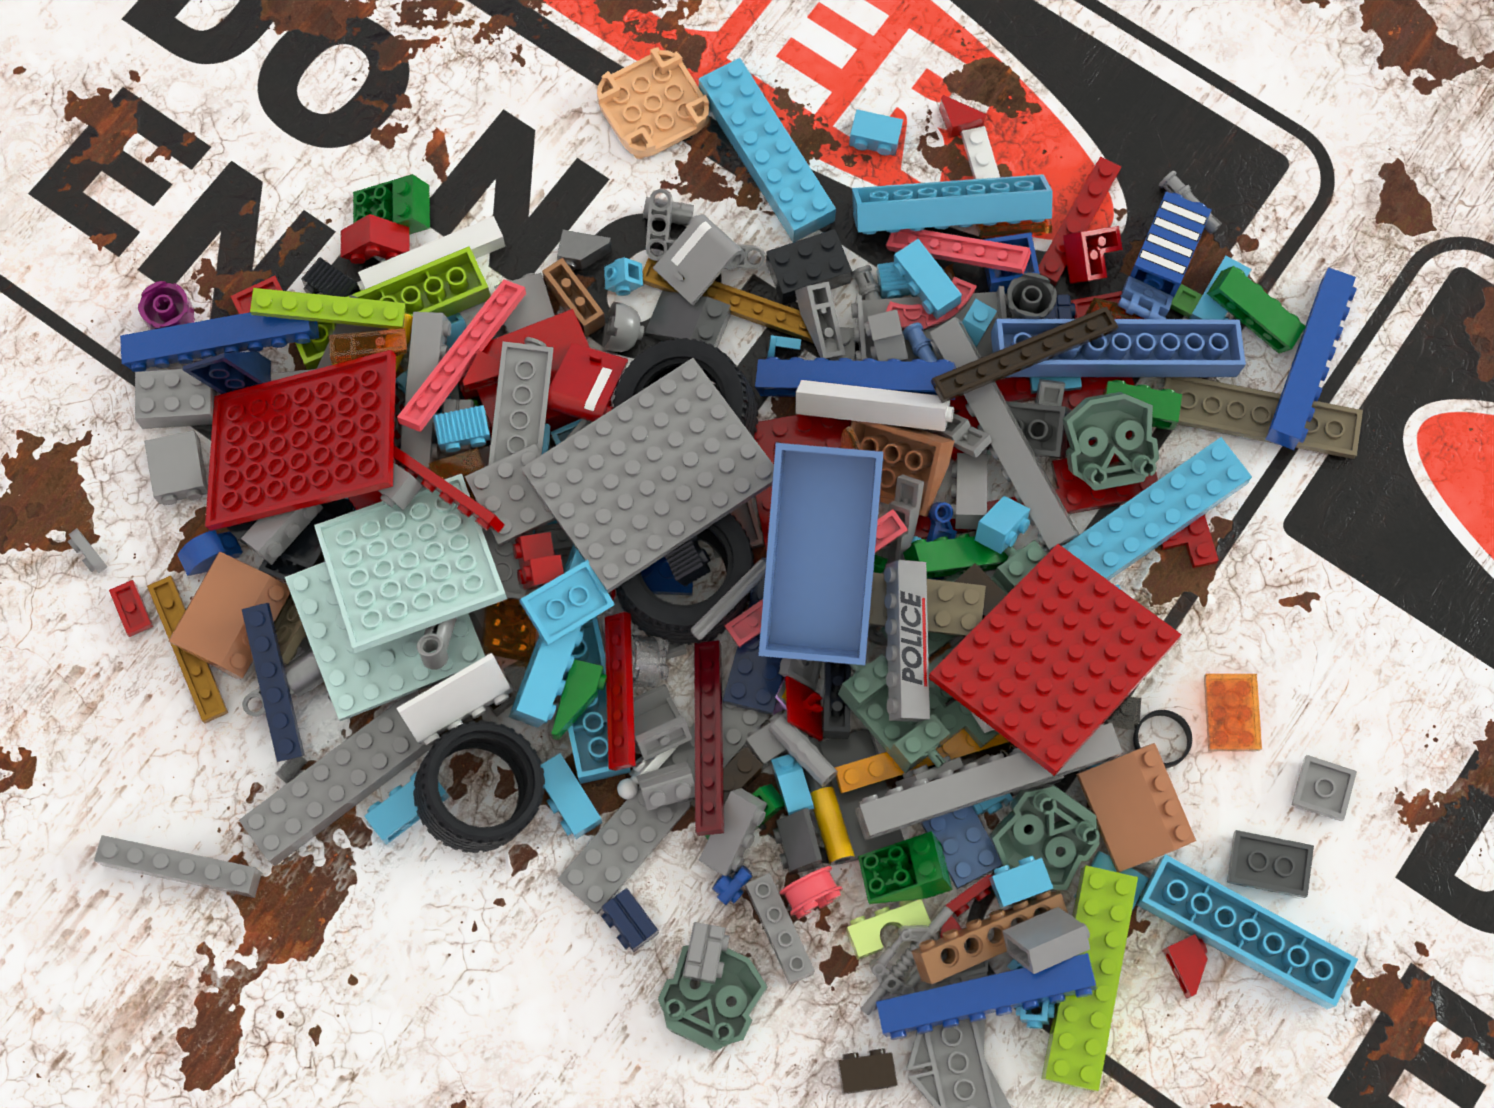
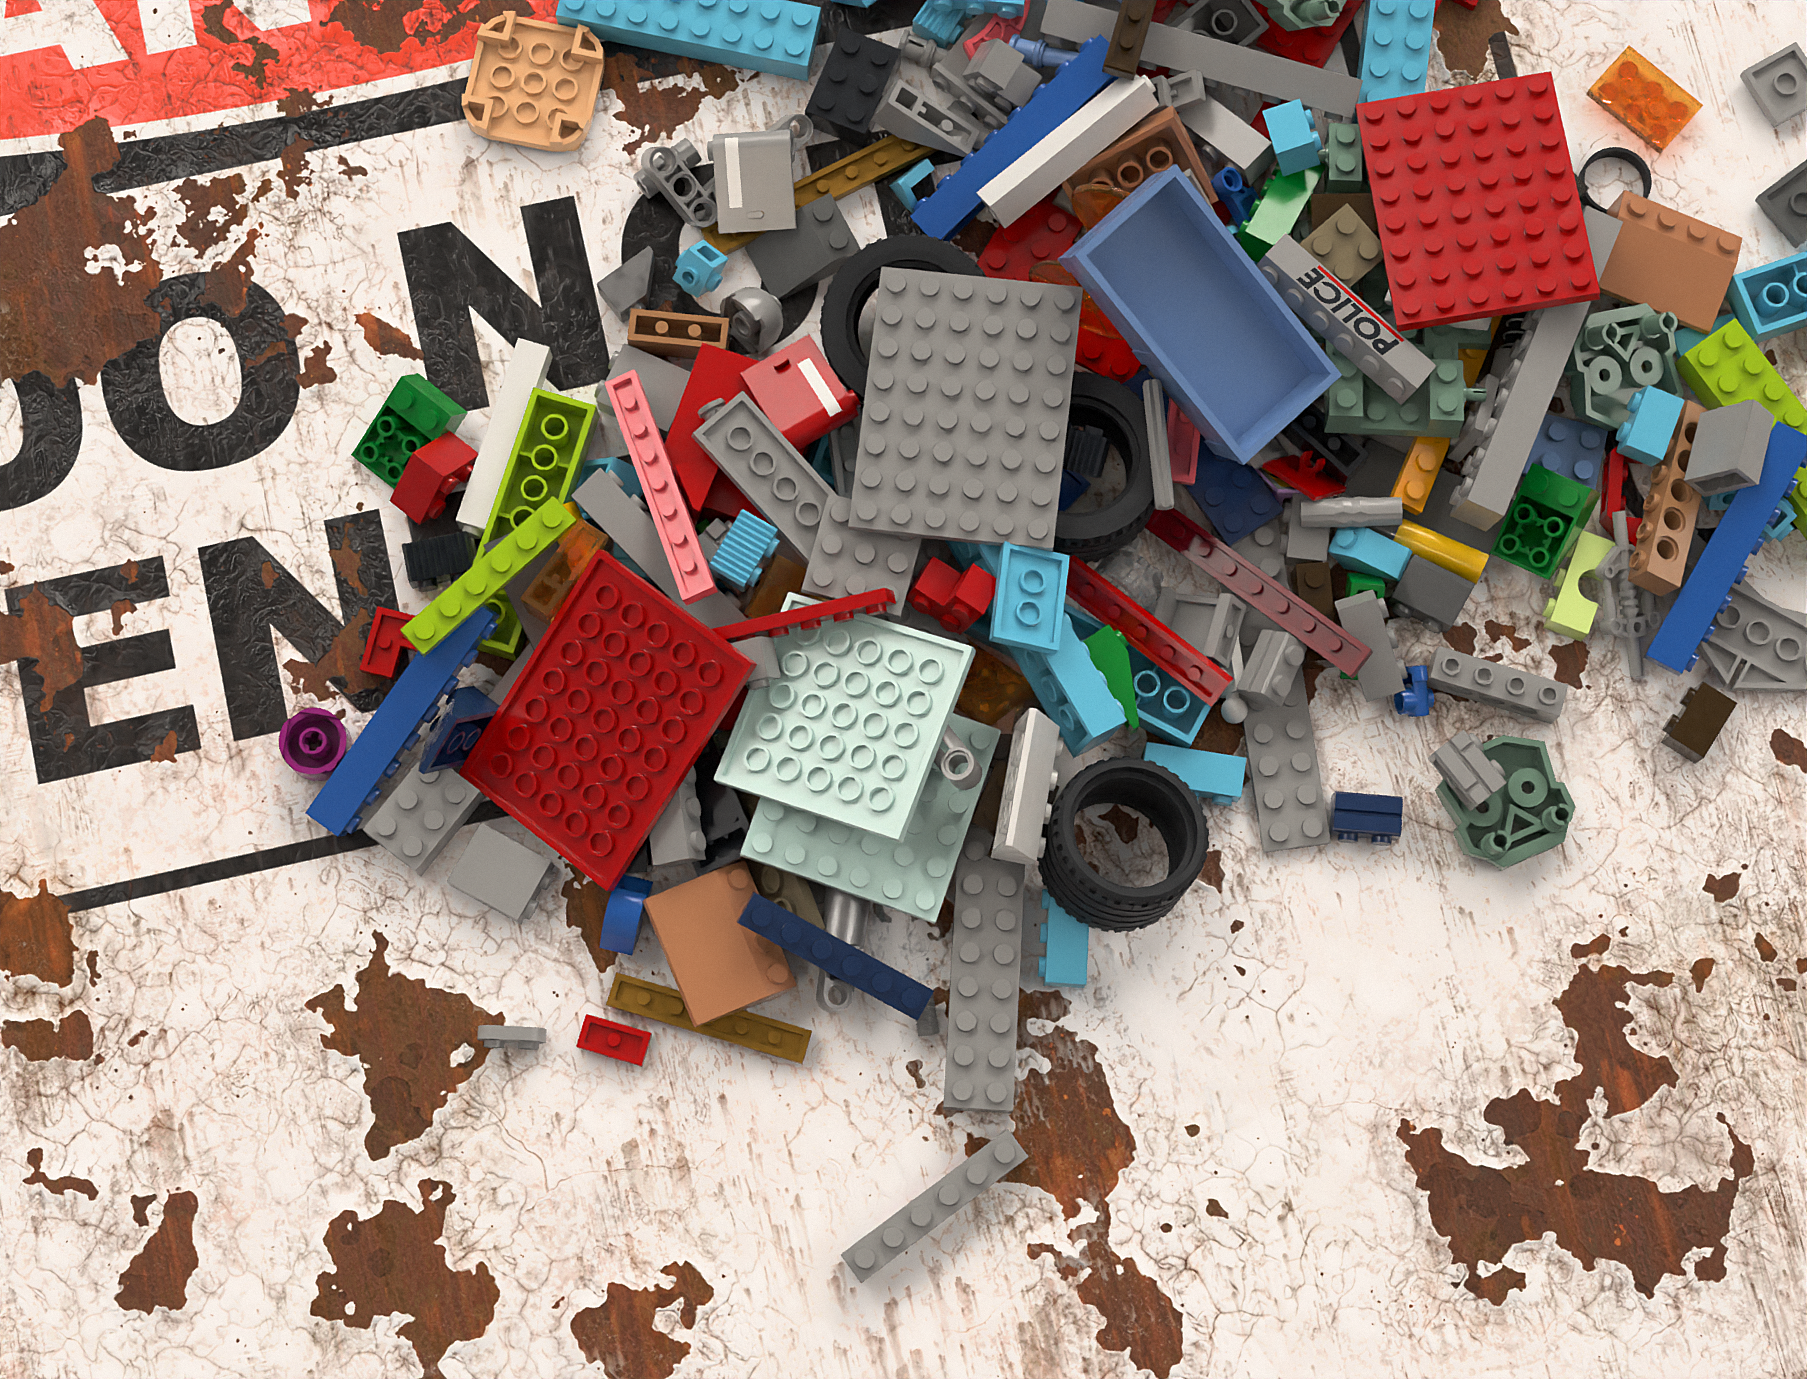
camera: 50 degrees left, 5 degrees up
coral wheel [779,866,843,919] -> none

